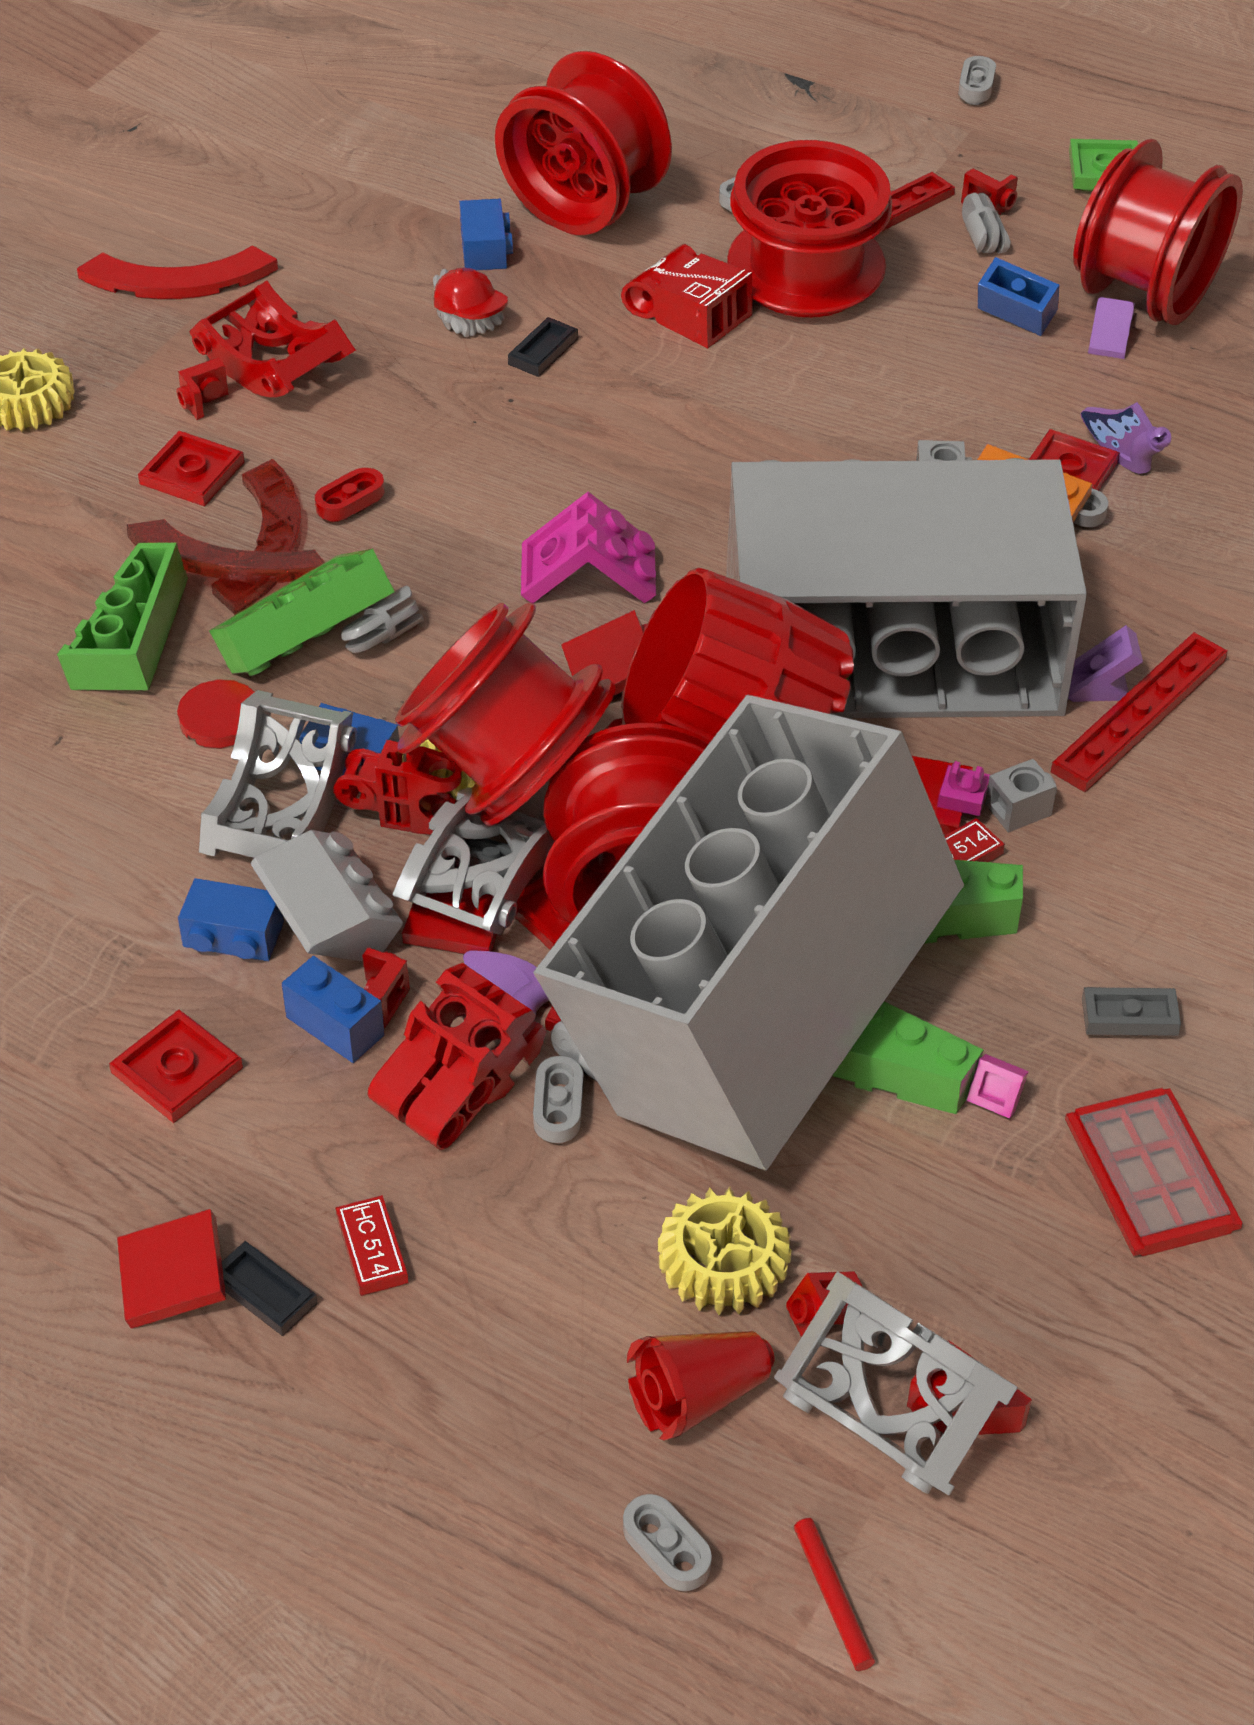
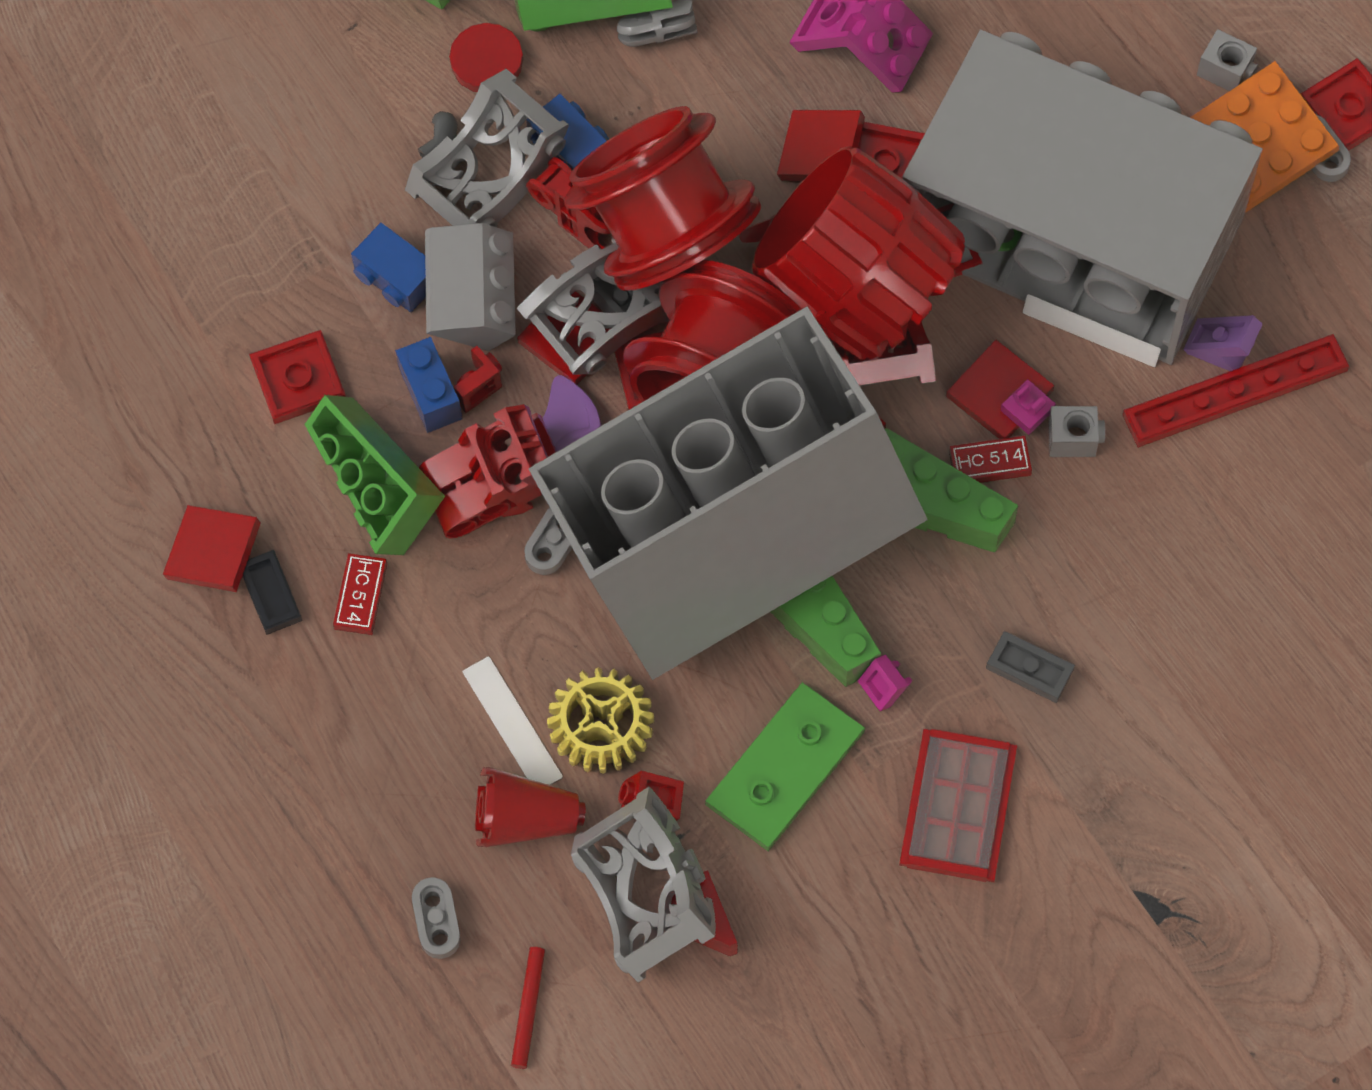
camera: 30 degrees right, 20 degrees up
none -> bright green wedge [304,395,445,555]
none -> dark grey arm [418,111,458,158]
none -> white sticker [462,657,563,785]
none -> bright green plate [705,682,865,852]
none -> white sticker [1023,294,1161,367]

